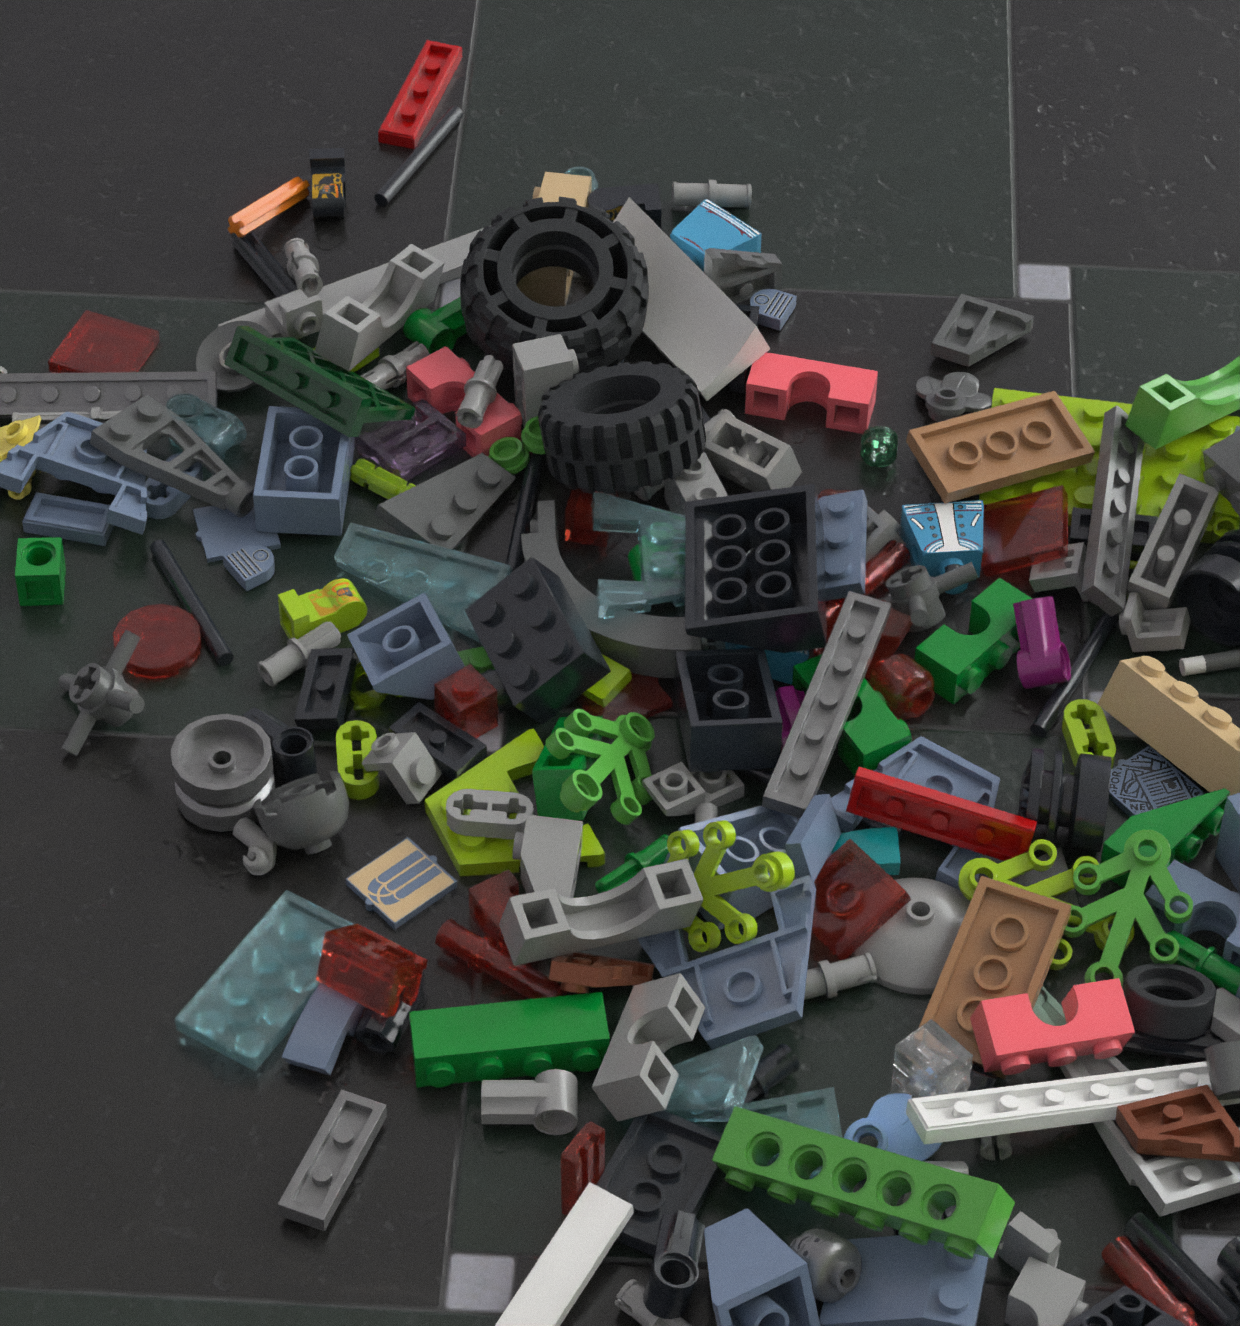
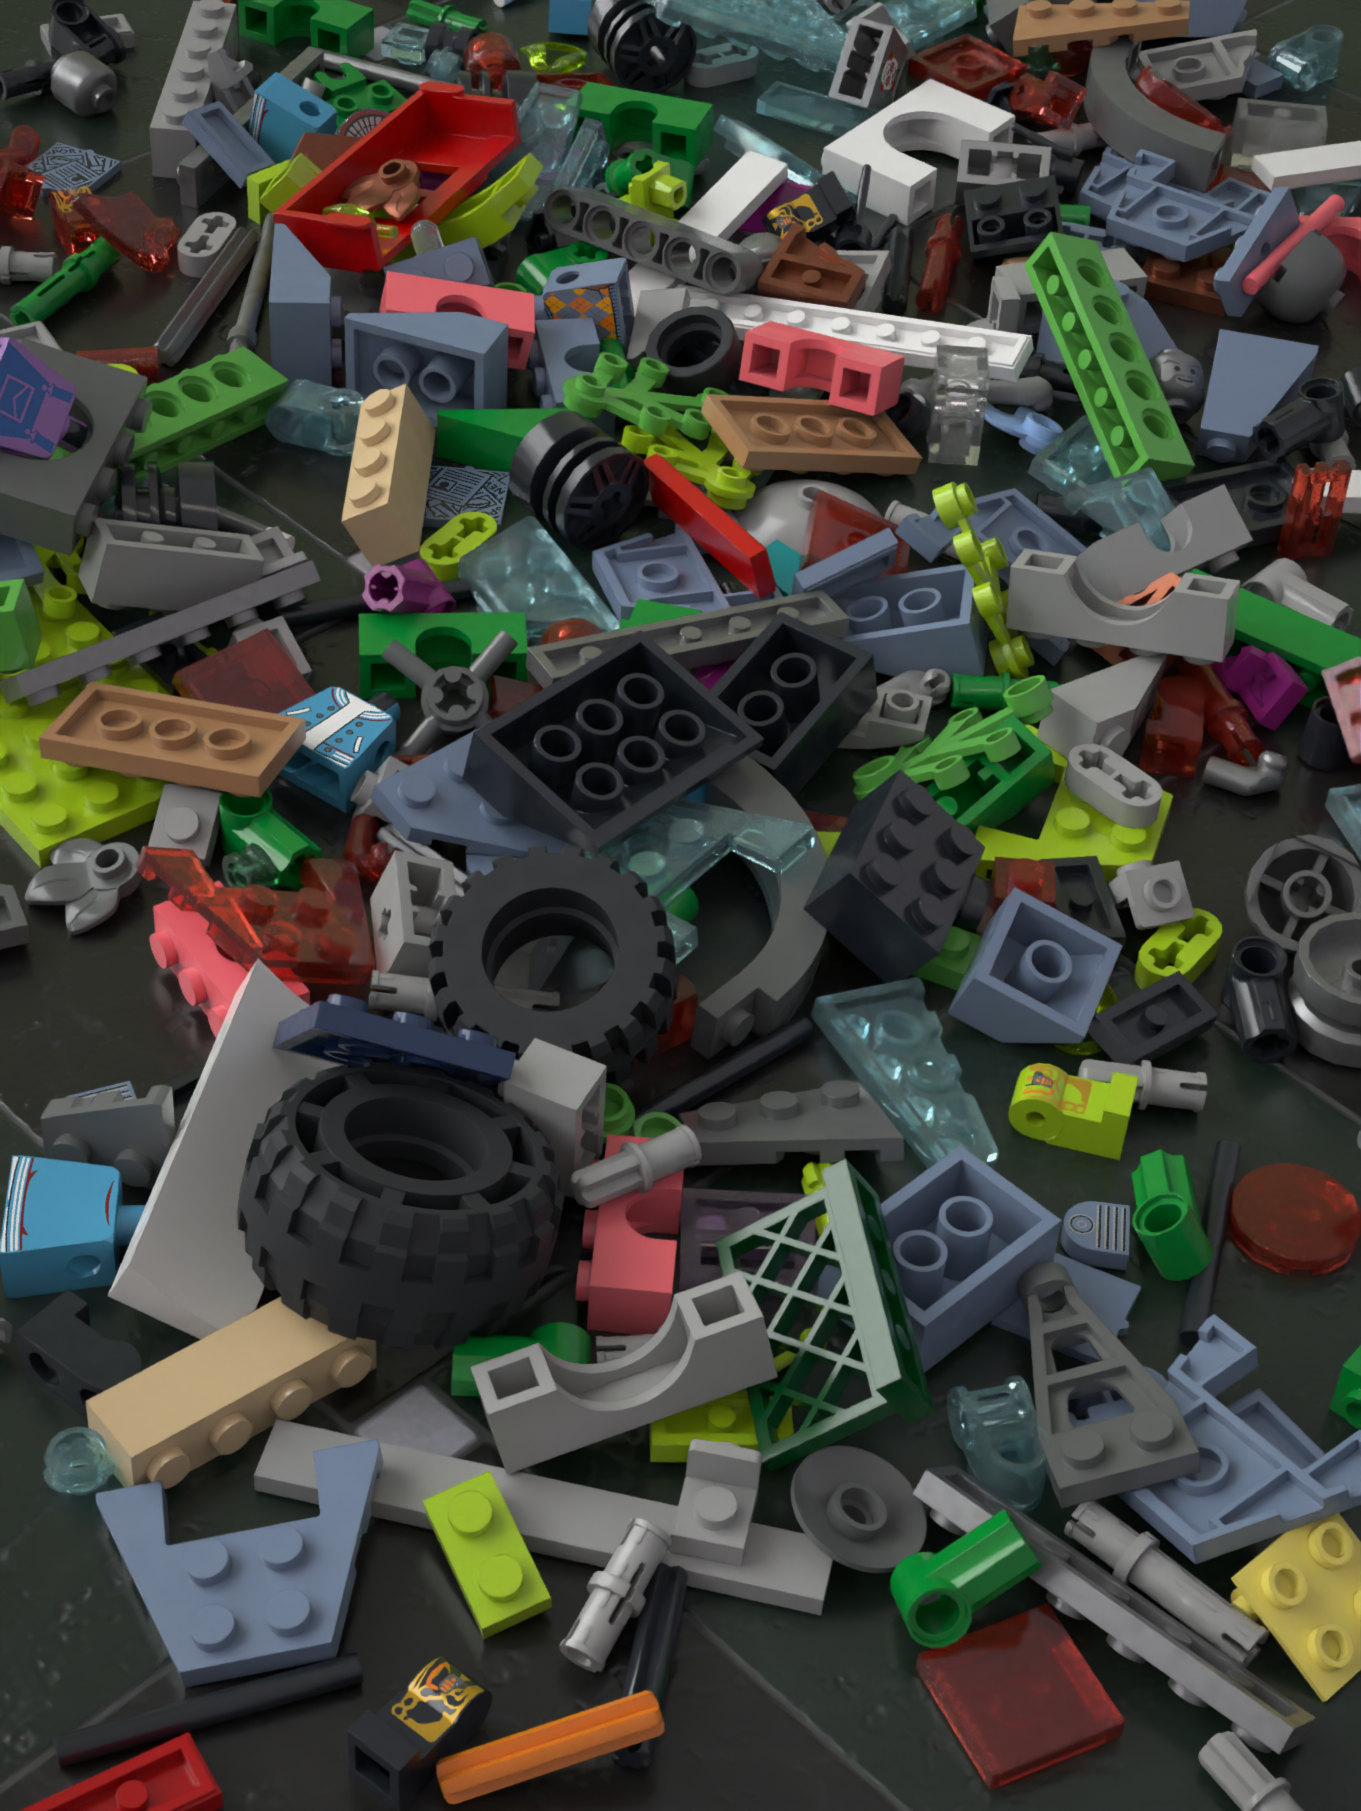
camera: 140 degrees left, 5 degrees down
piece [345,837,457,930] -> none
none -> sand blue wing [96,1439,383,1688]
none -> clear red wing [135,846,375,985]
none -> green piece [219,789,323,891]
none -> dark blue plate [272,994,516,1087]
none -> lime plate [422,1470,552,1639]
none -> clear light blue wing [458,516,620,641]
none -> green piece [890,1509,1043,1648]
none -> green piece [1131,1149,1213,1281]
none -> flat silver arm [1202,751,1289,796]
none -> magenta slope [1209,645,1309,731]

